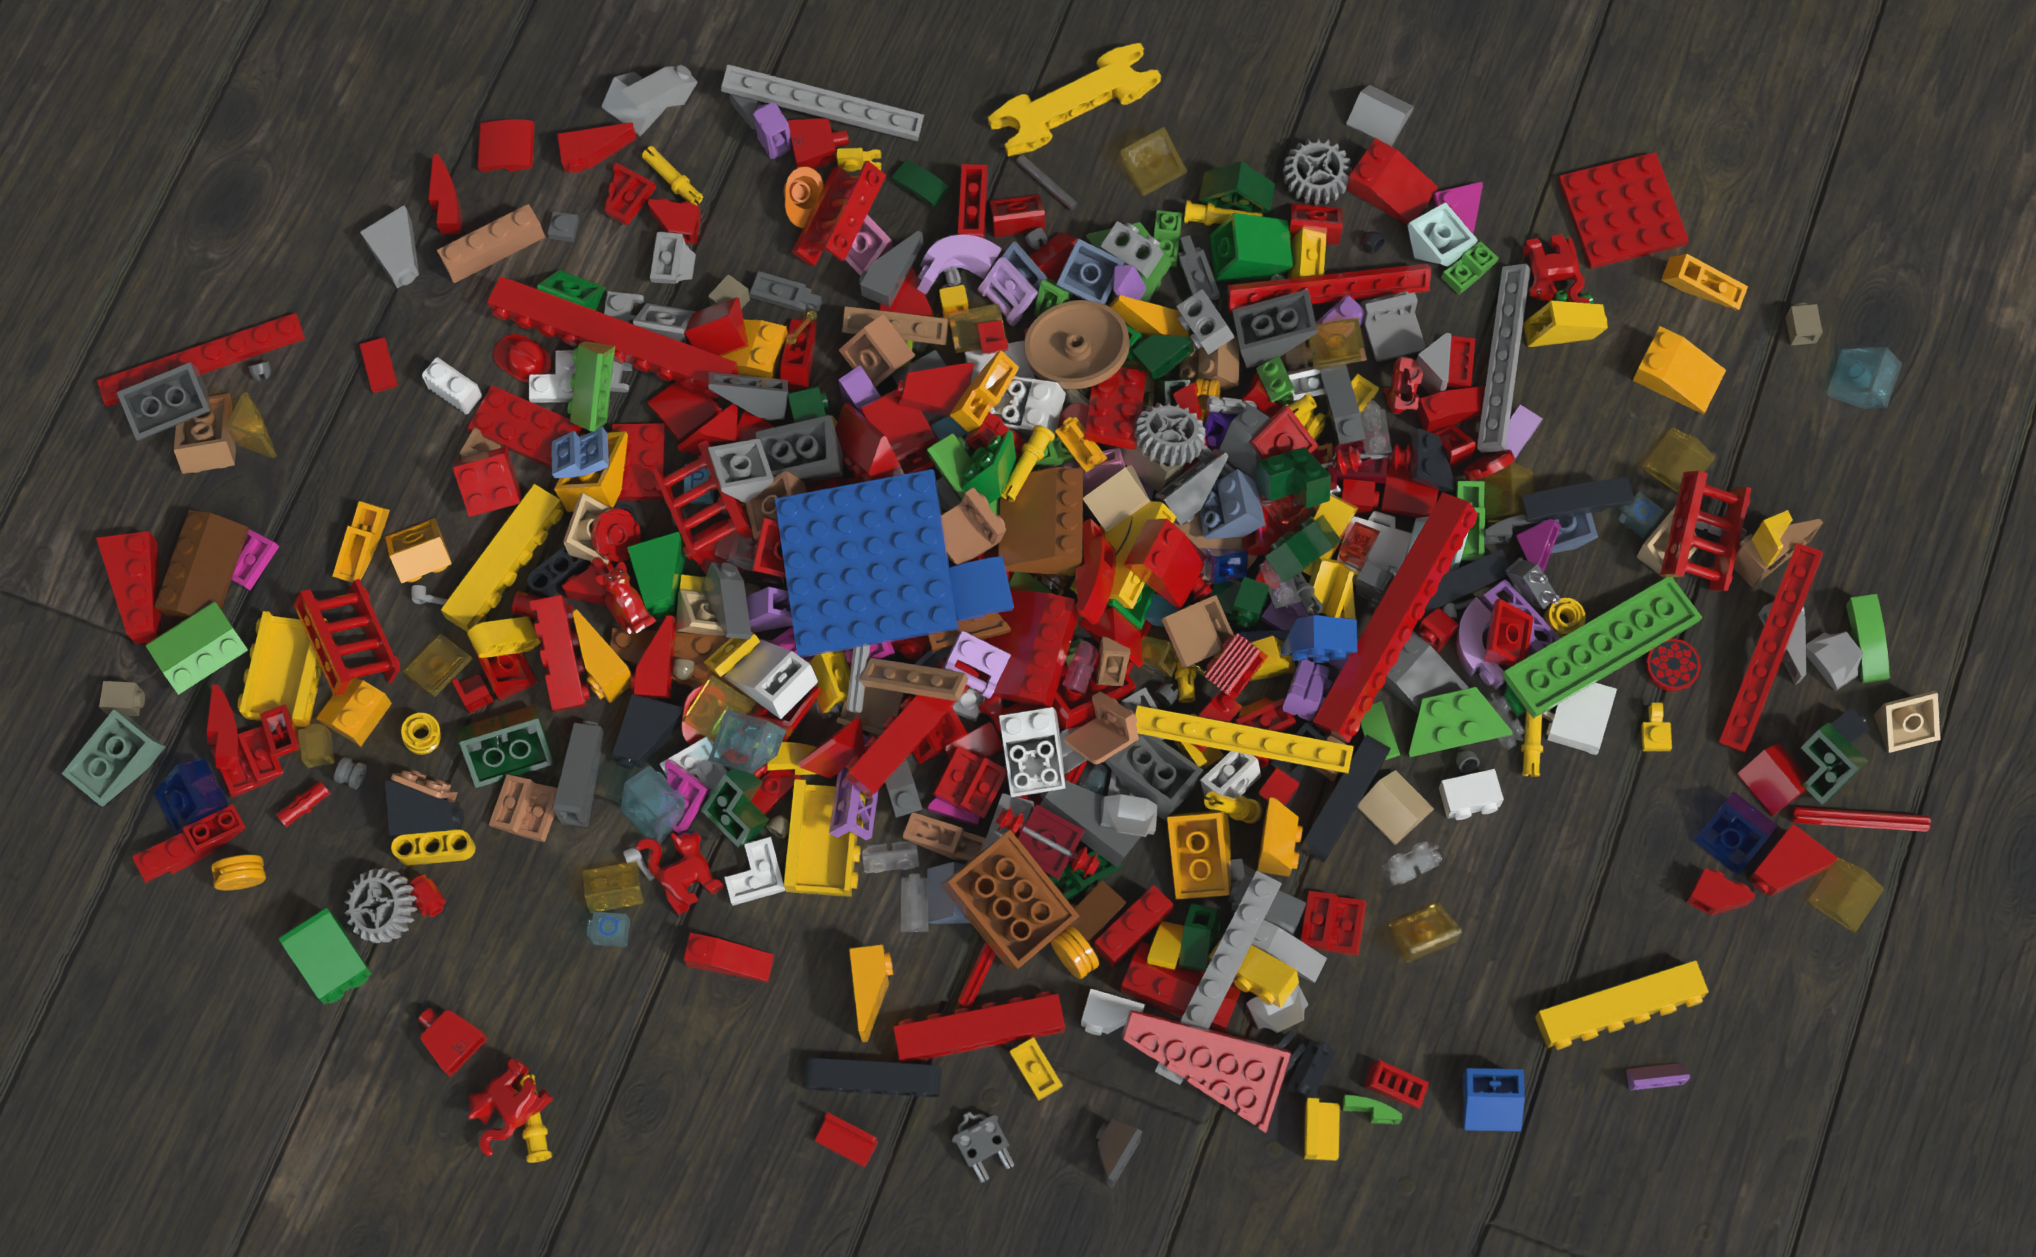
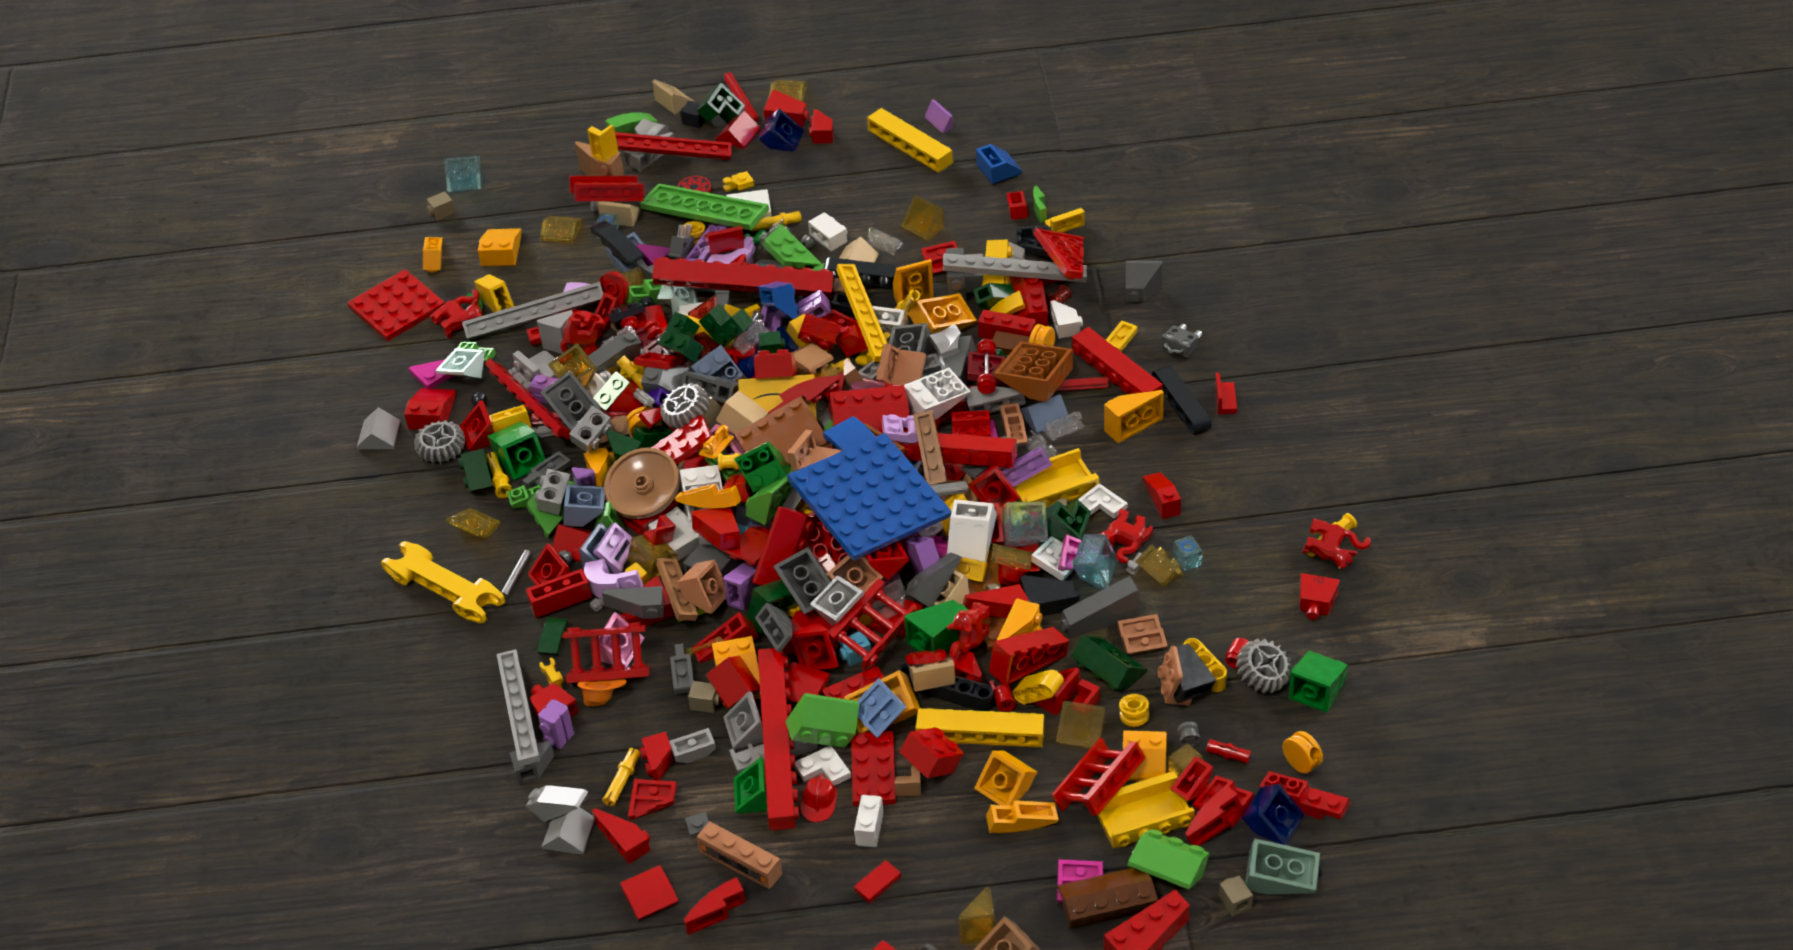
camera: 115 degrees left, 25 degrees down
light grey slope [360,205,419,288] -> none
light grey hand [411,585,448,605] -> none
red panel [1259,768,1299,806] -> none

